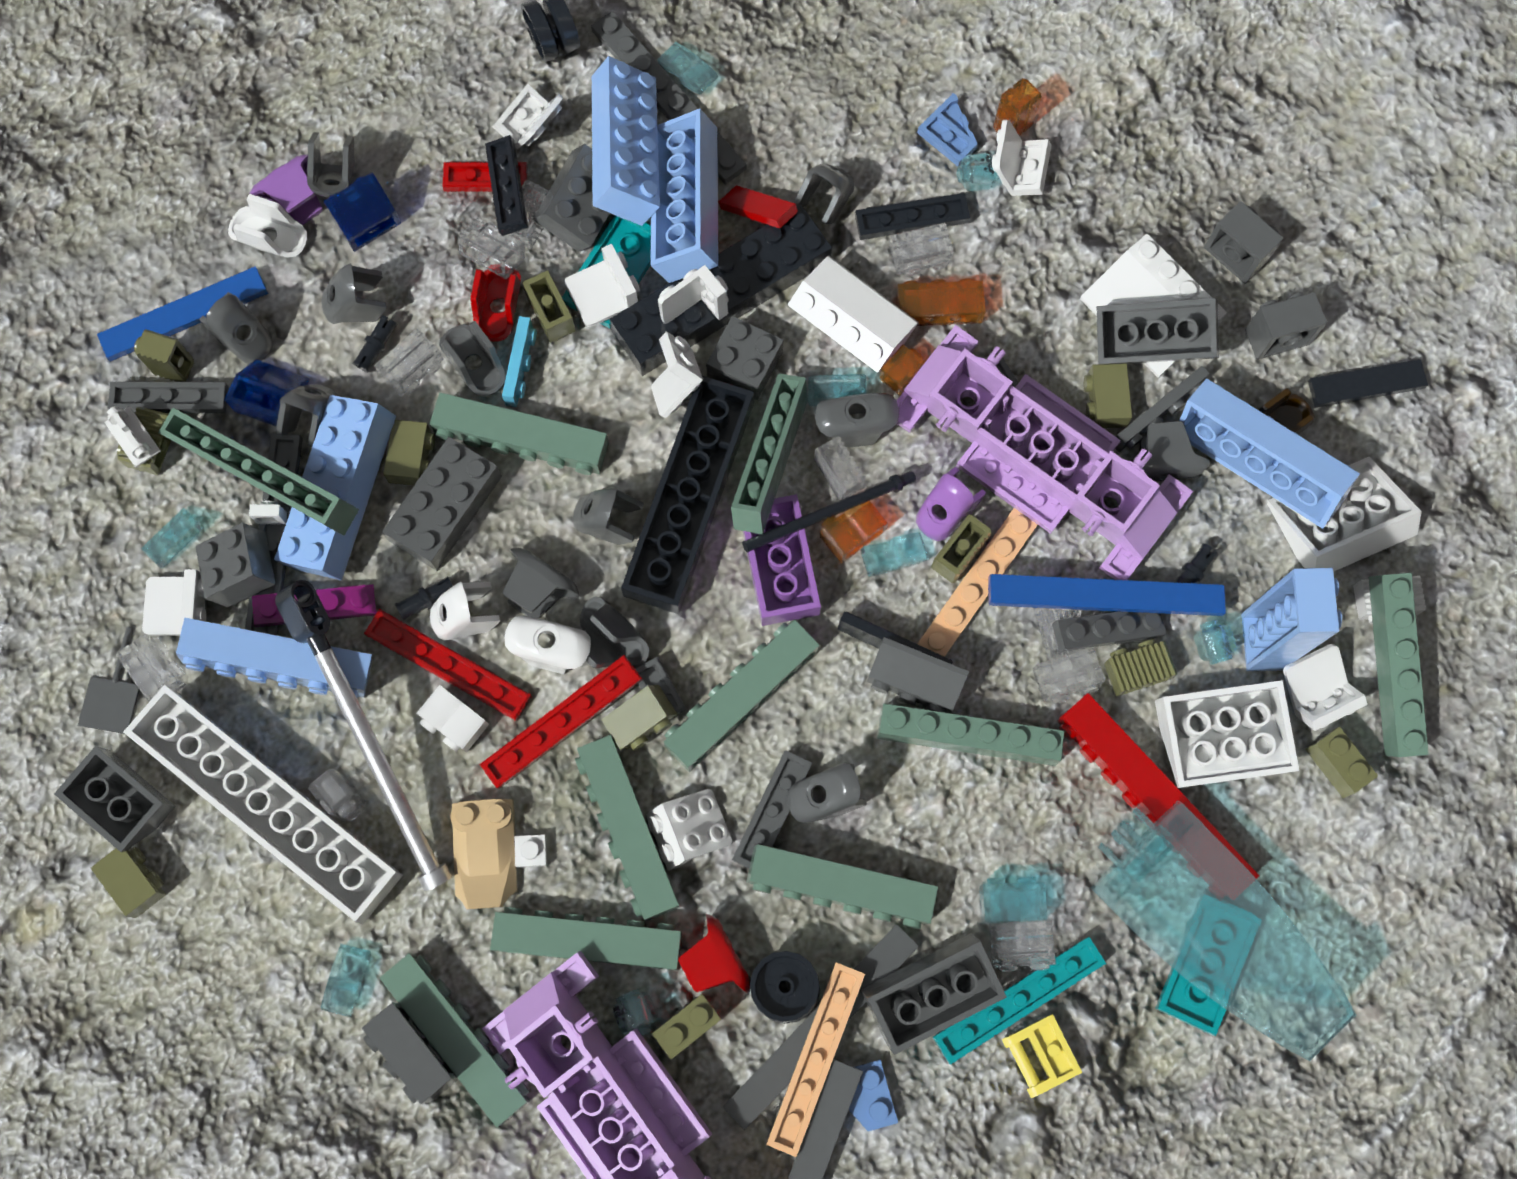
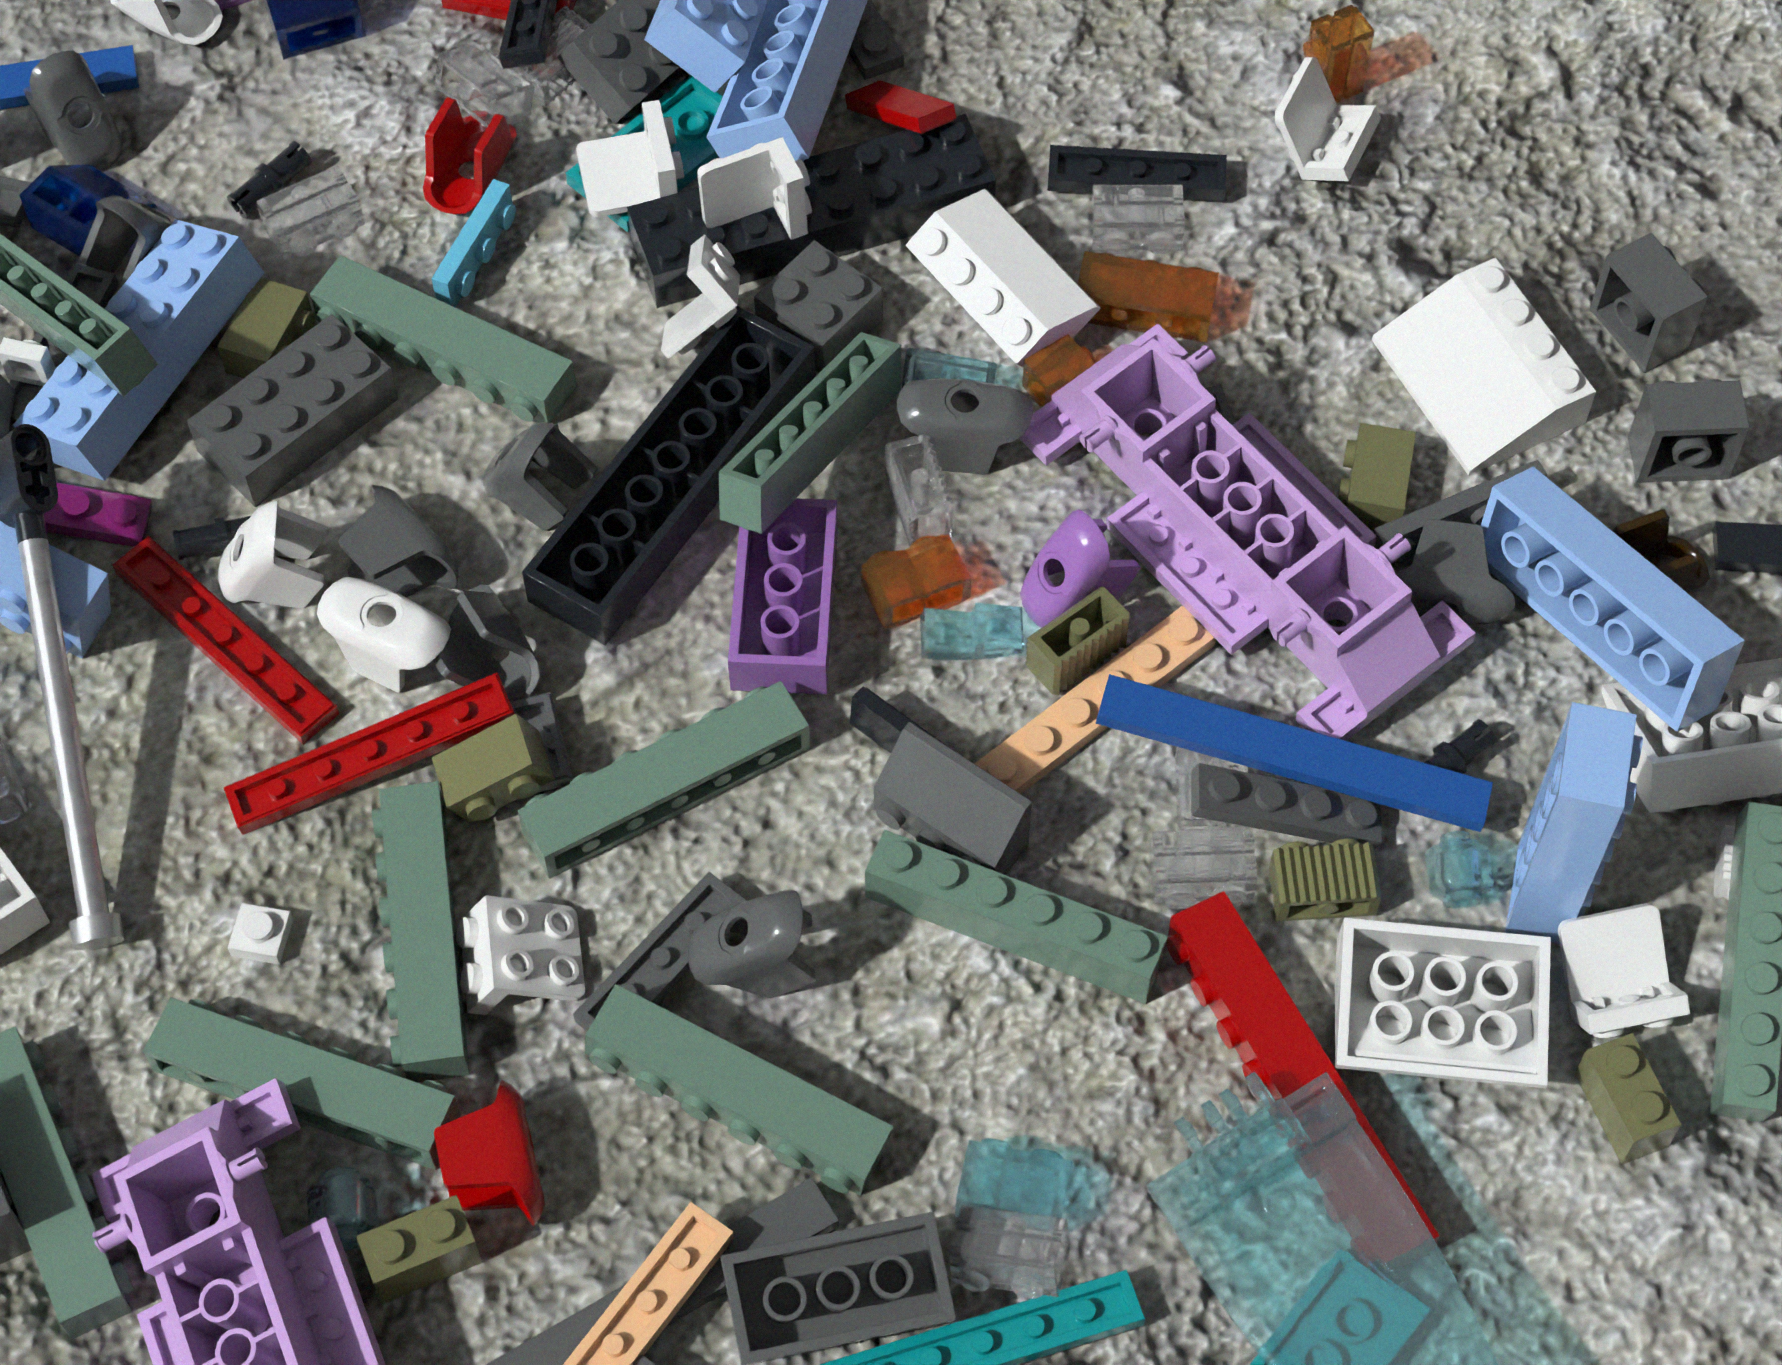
camera: 15 degrees right, 15 degrees down
dark grey piece [321,263,387,324] -> none
white brick [417,685,489,752] -> none
dark grey piece [439,321,506,396] -> none
tan slope [450,799,518,910] -> none
olive brick [522,270,575,343] -> none
black bar [742,471,916,553] -> none
black wheel [750,951,820,1024] -> none
dark grey piece [794,164,854,224] -> none
medium blue wing [917,93,978,167] -> none
clear light blue head [956,153,999,192] -> none
dark grey brick [1096,298,1219,364] -> none

